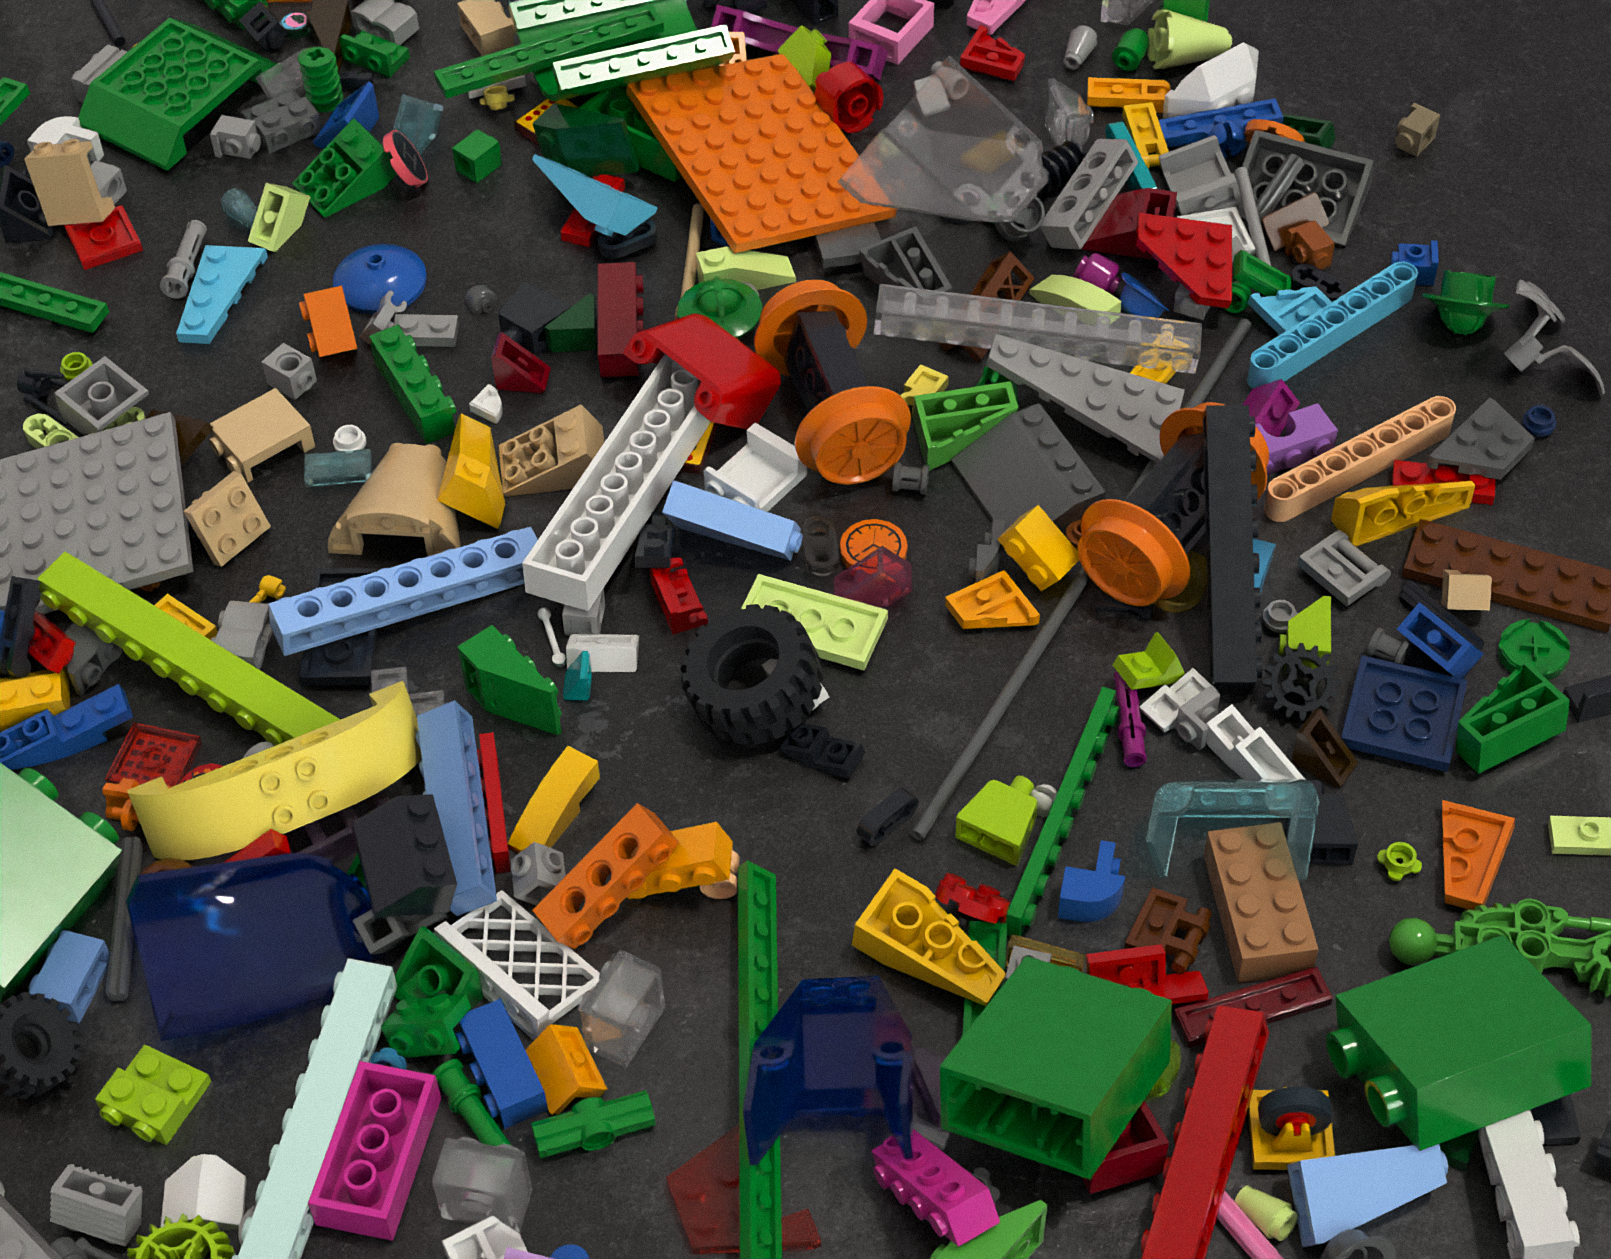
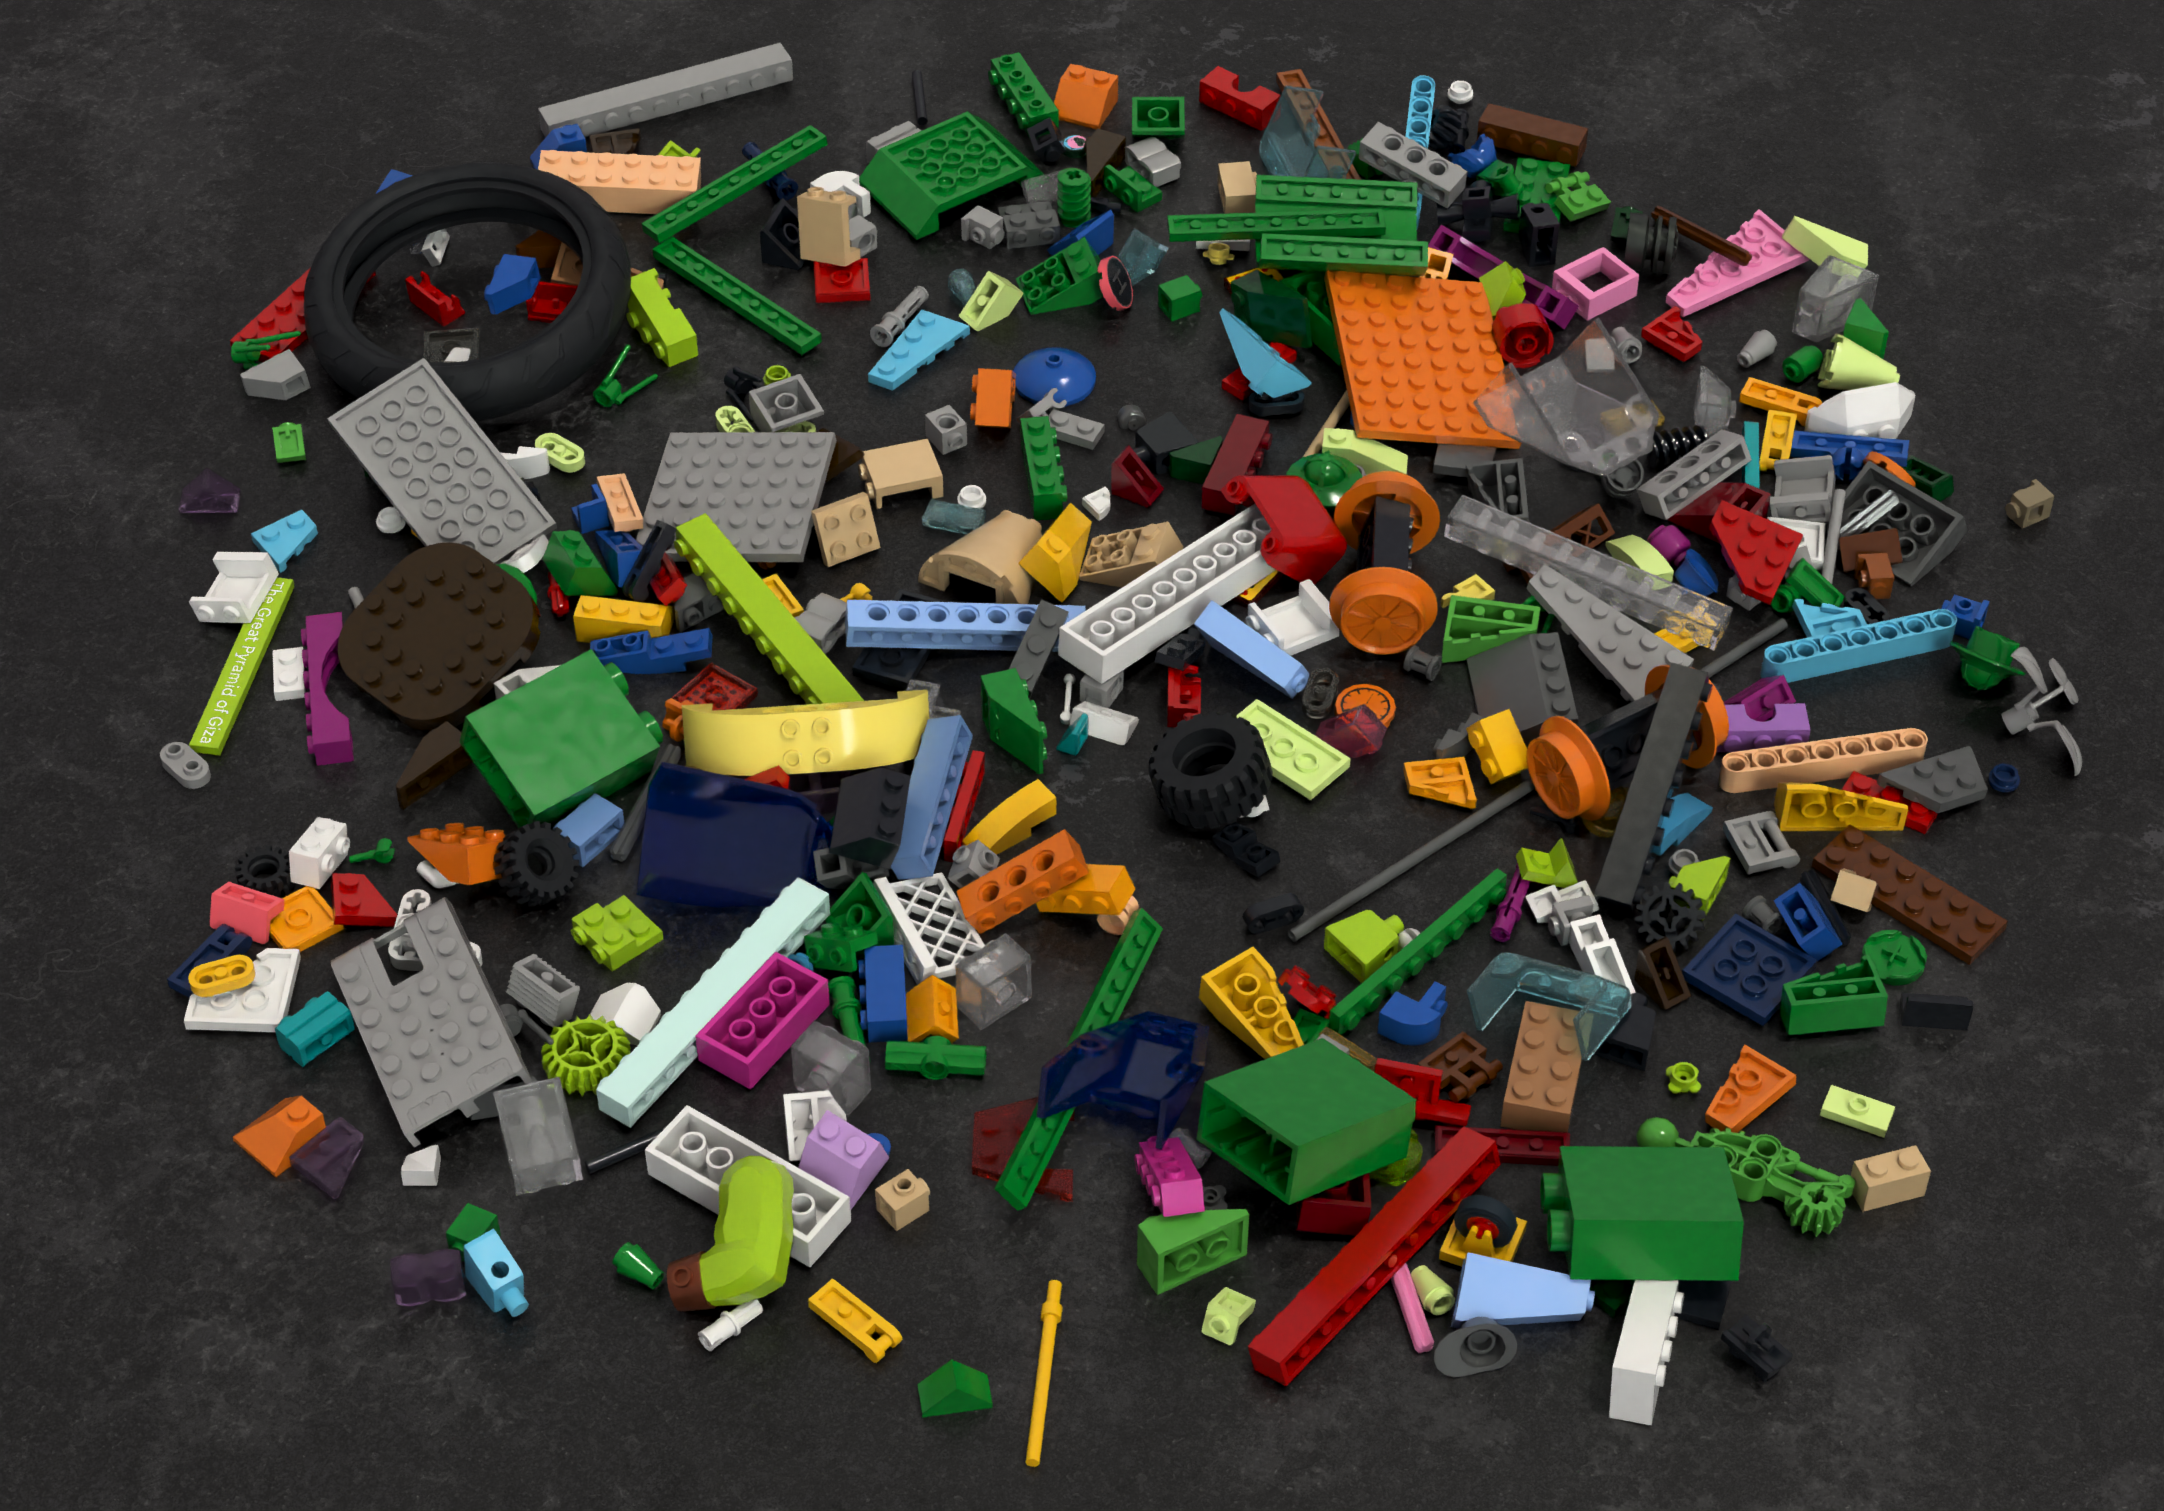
camera: 20 degrees right, 5 degrees down
none -> dark grey brick [1009,599,1069,700]

